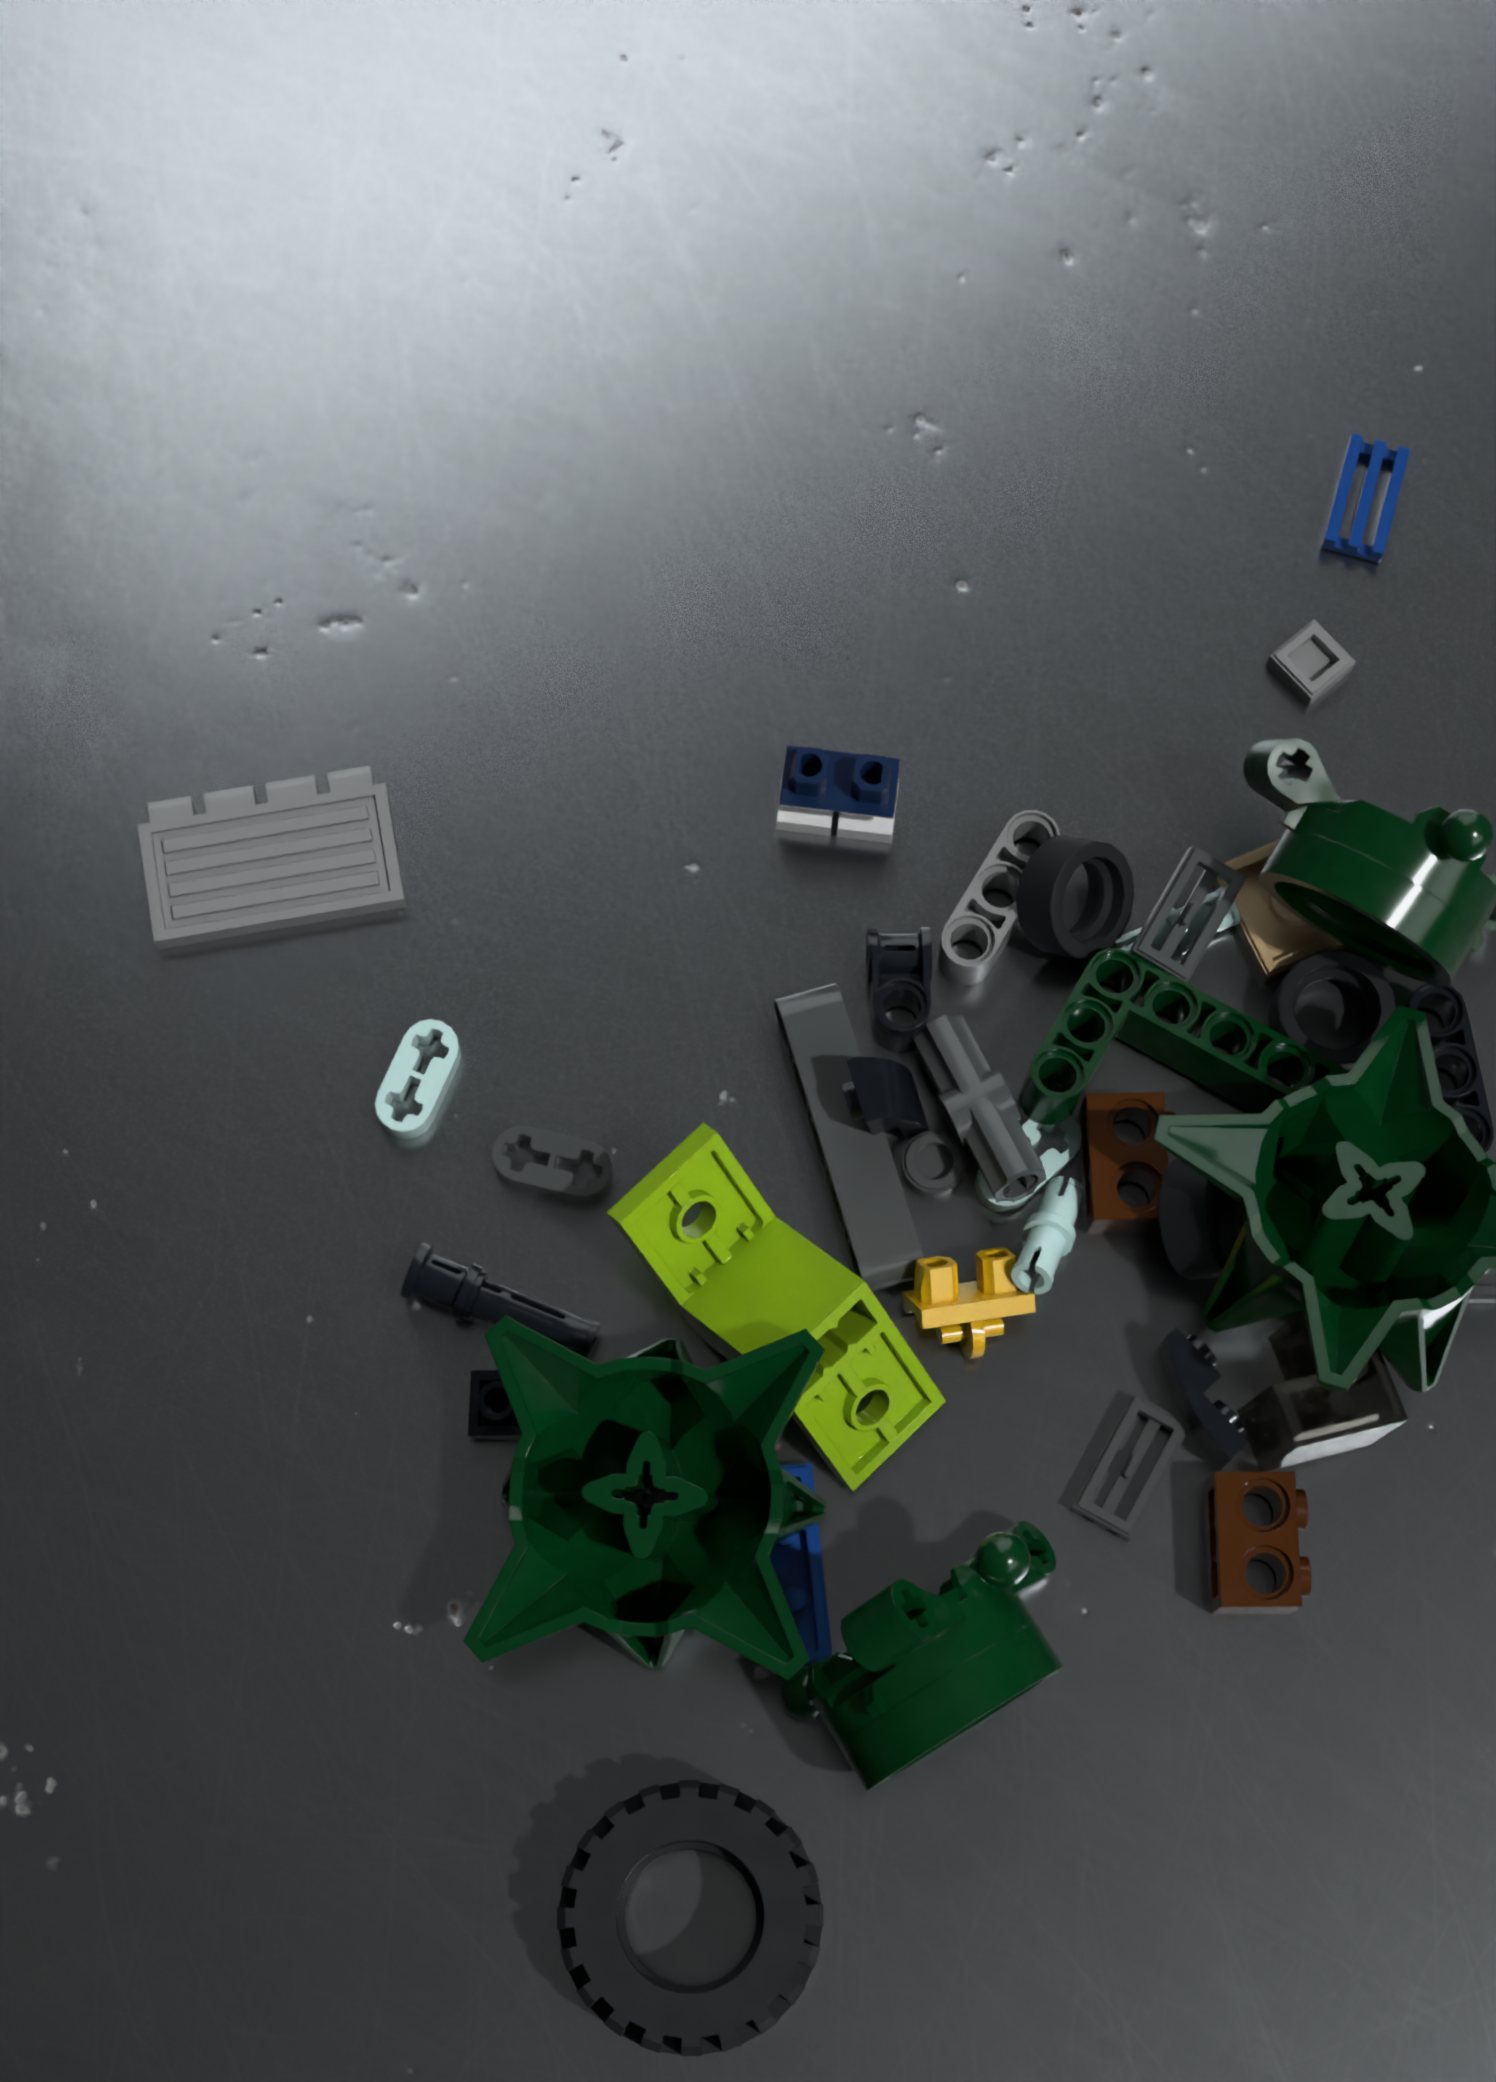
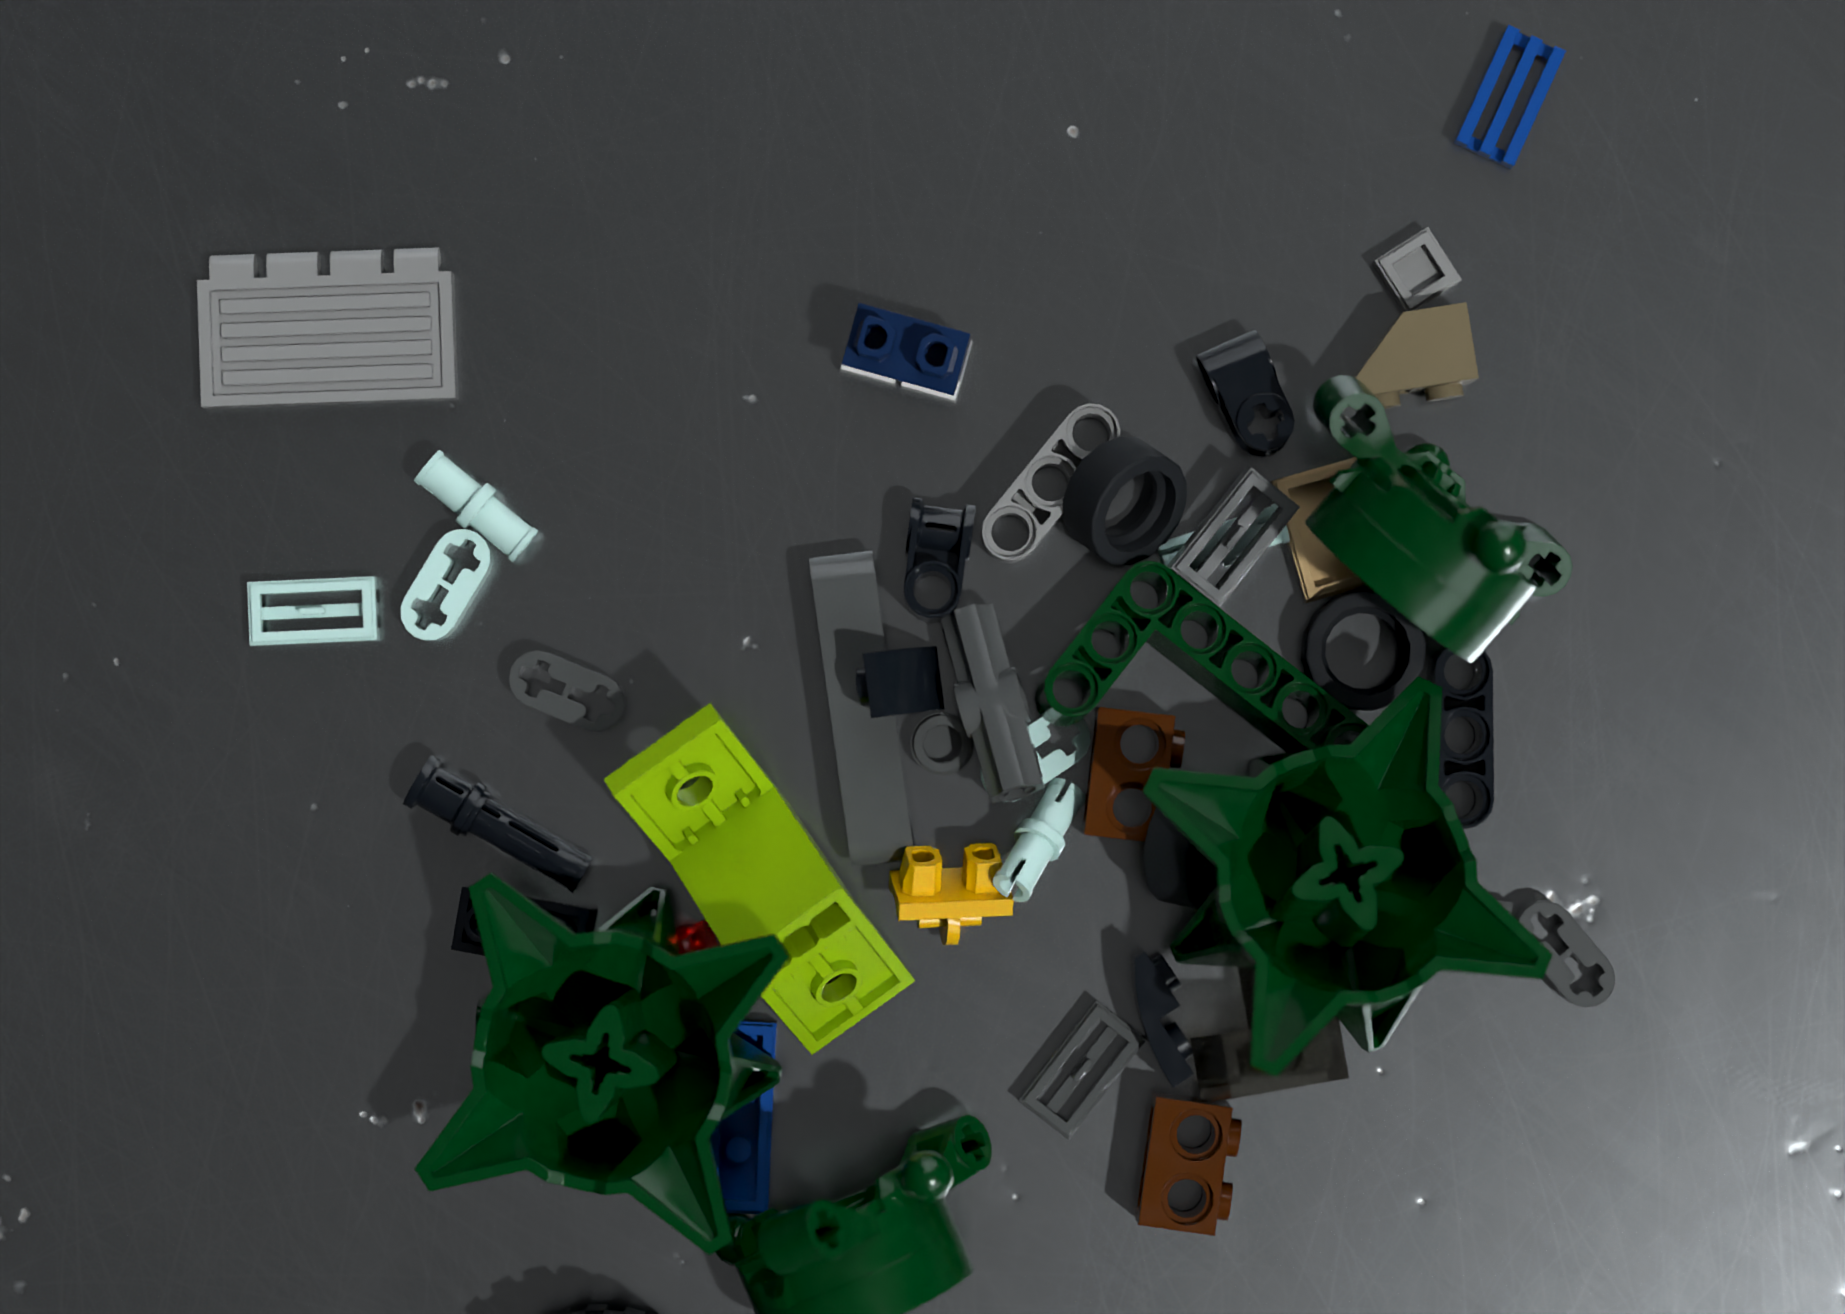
camera: 10 degrees right, 15 degrees up
none -> light aqua tile [247,576,380,646]
none -> light aqua pin [414,450,538,562]
none -> black piece [1196,329,1295,458]
none -> dark tan slope [1353,302,1479,409]

